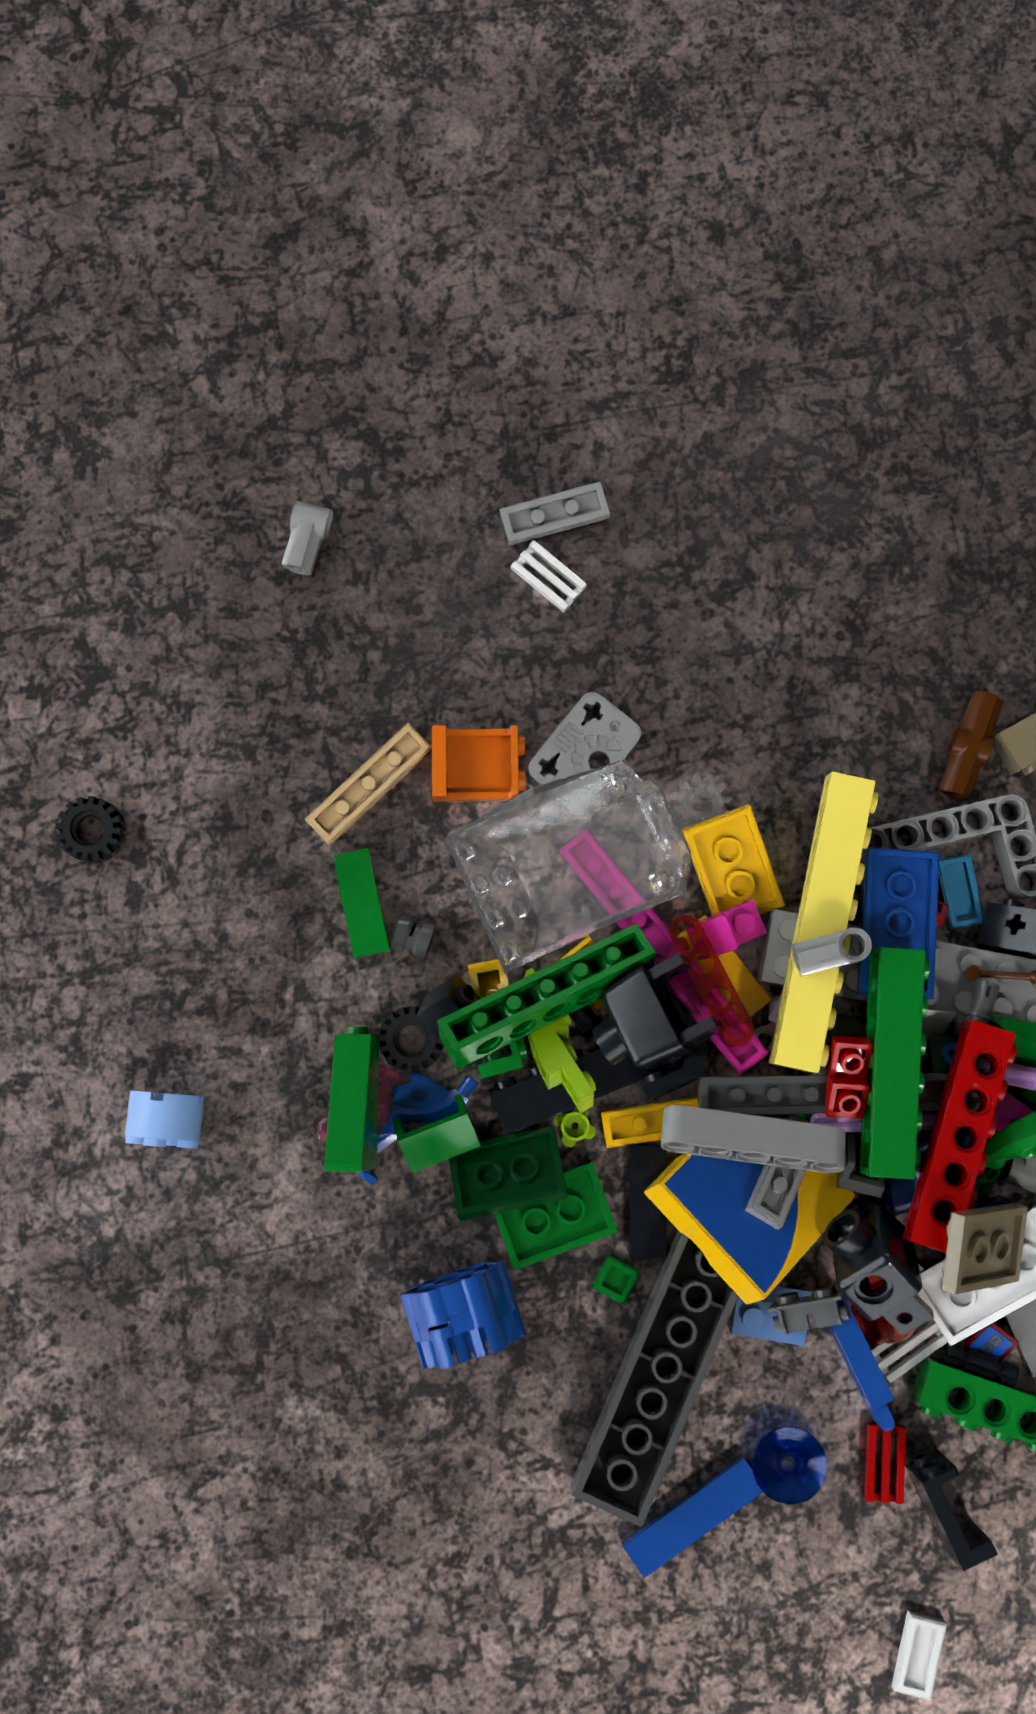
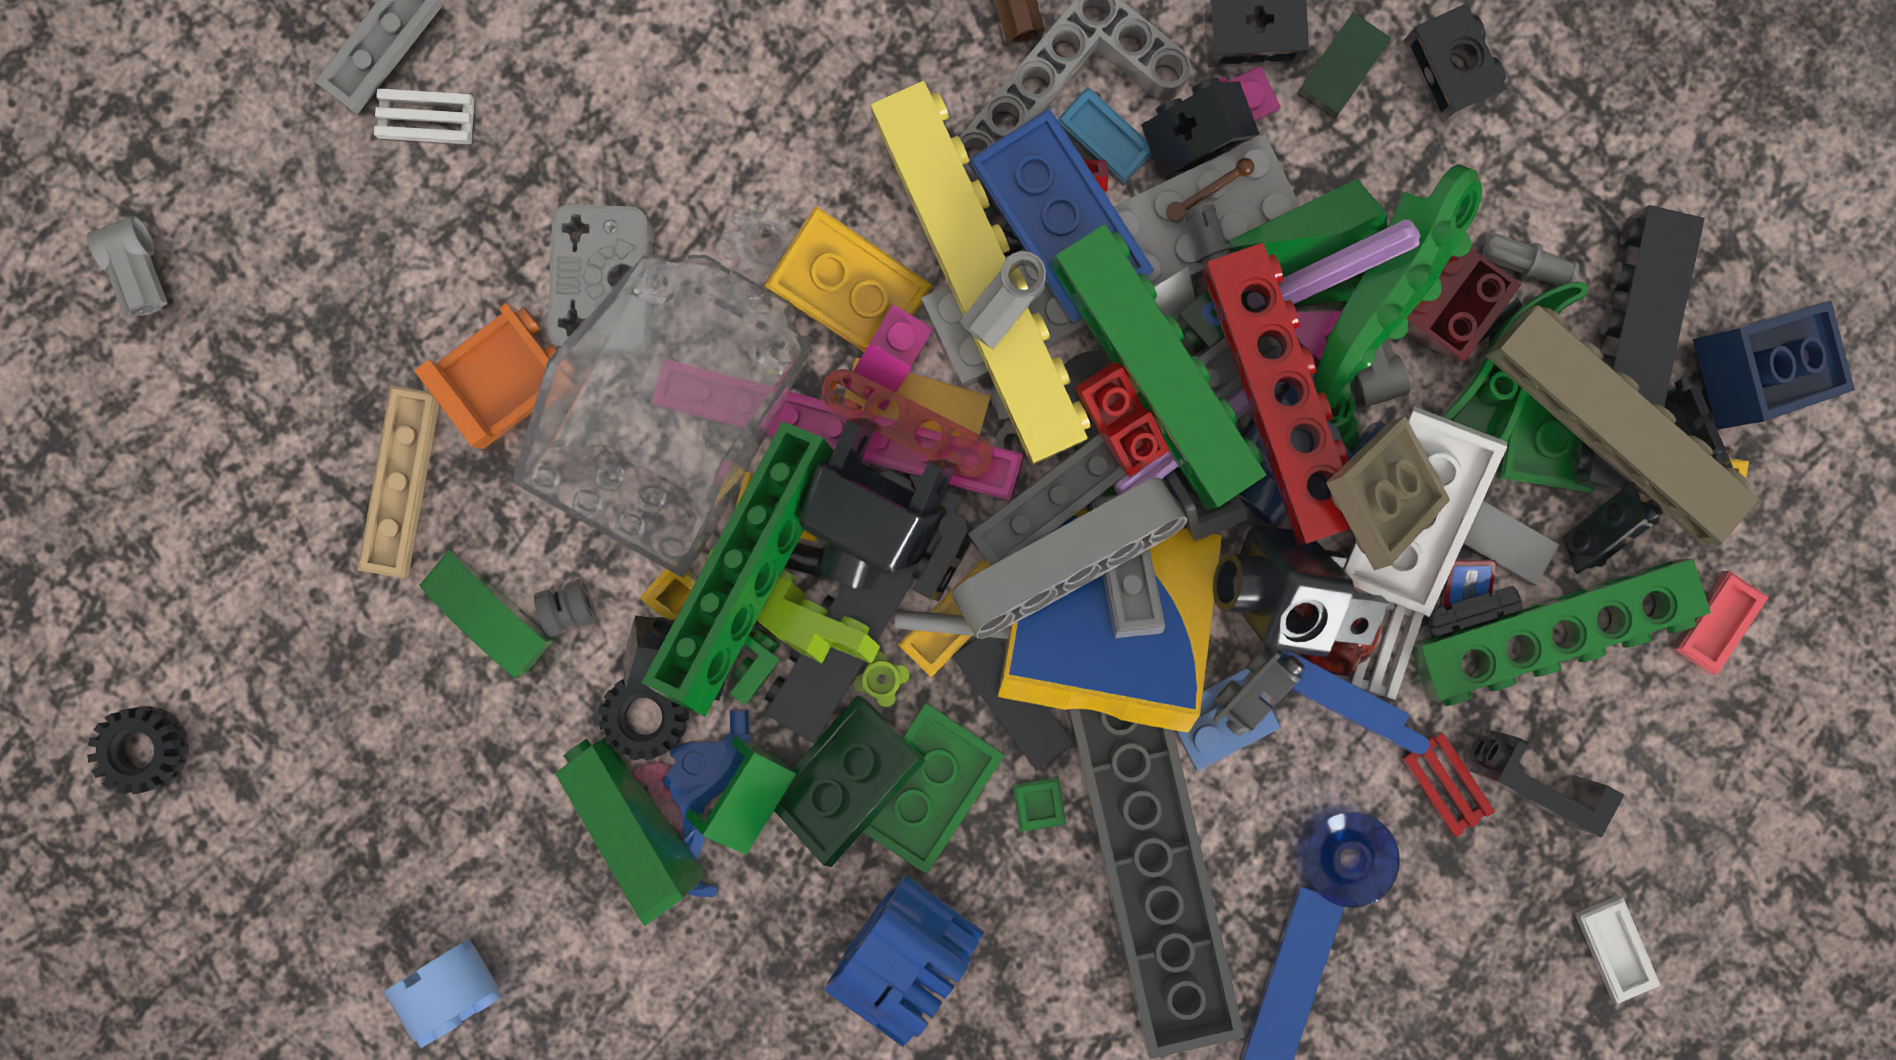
camera: 40 degrees left, 5 degrees up
none -> light grey bar [894,610,1010,639]

